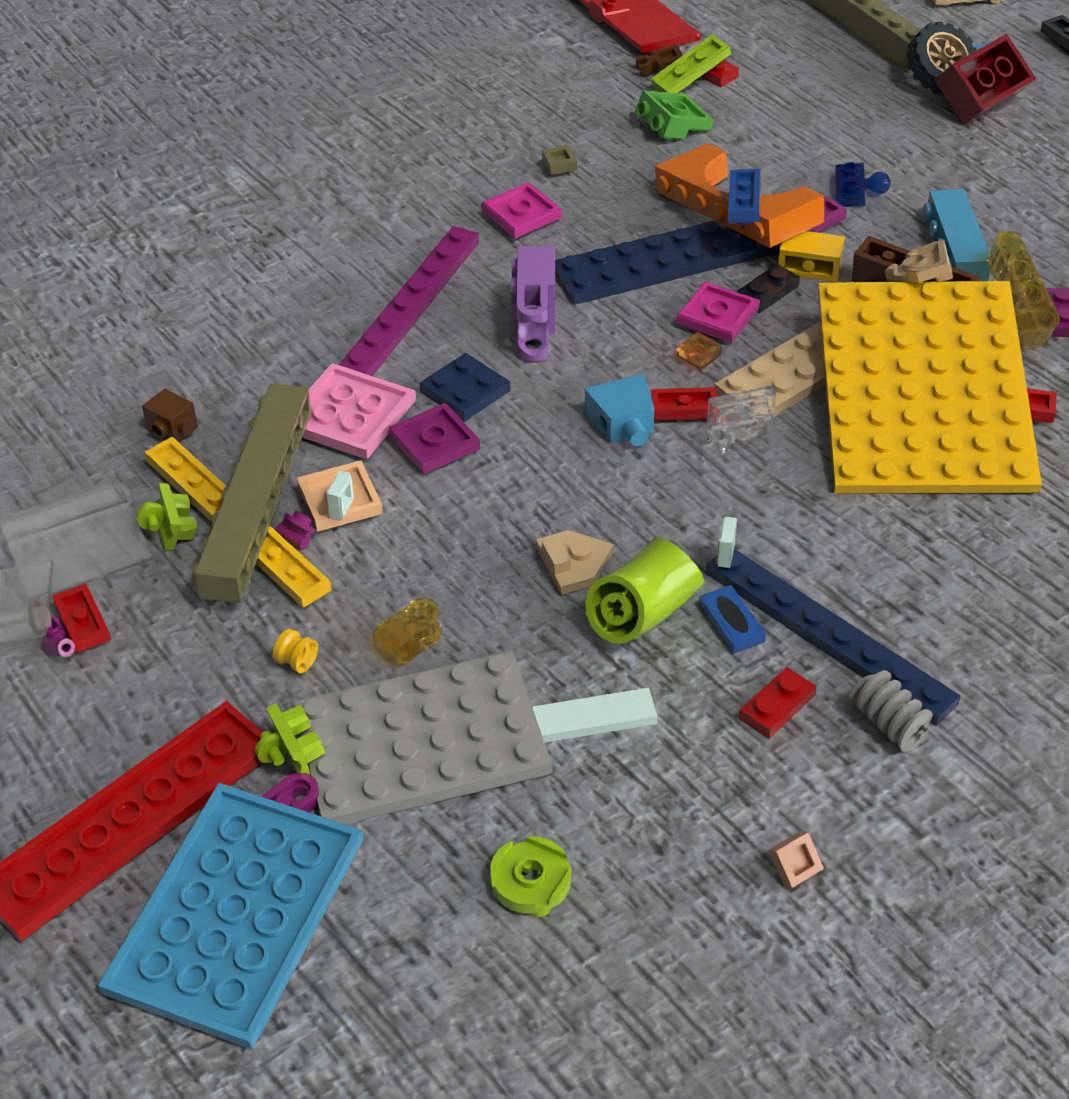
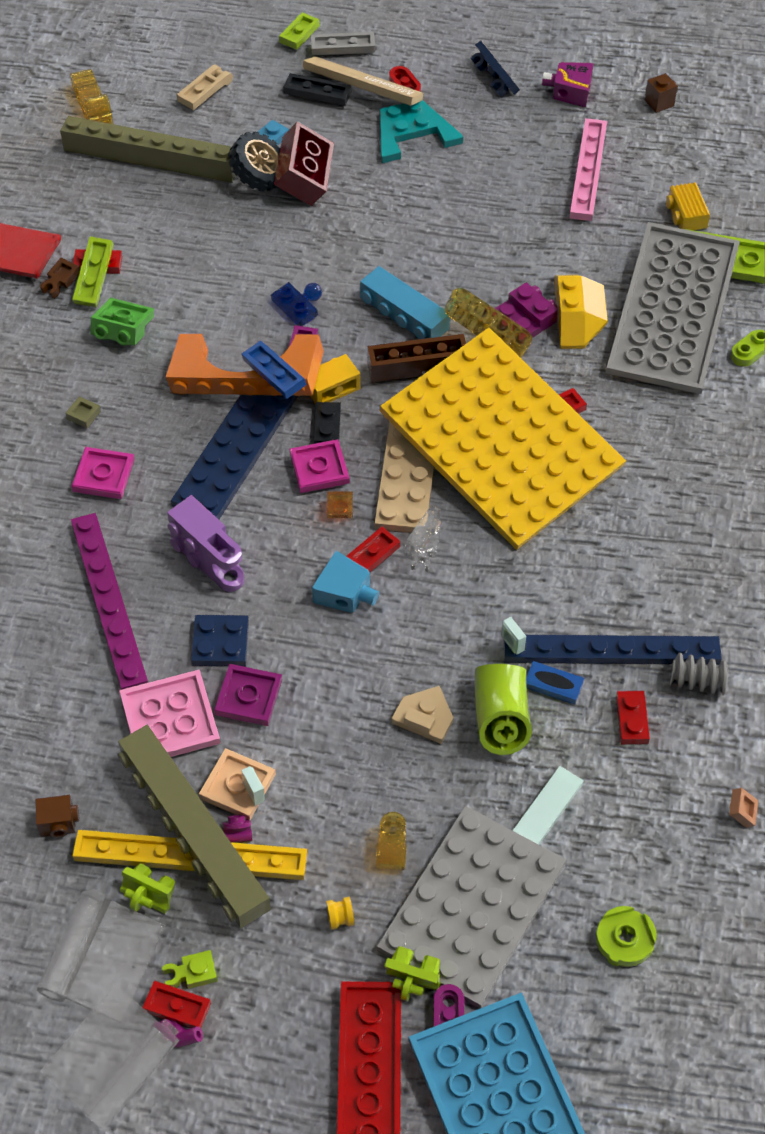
camera: 45 degrees left, 10 degrees up
tan plate [884,240,953,283] -> none
none -> lime plate [162,950,218,989]

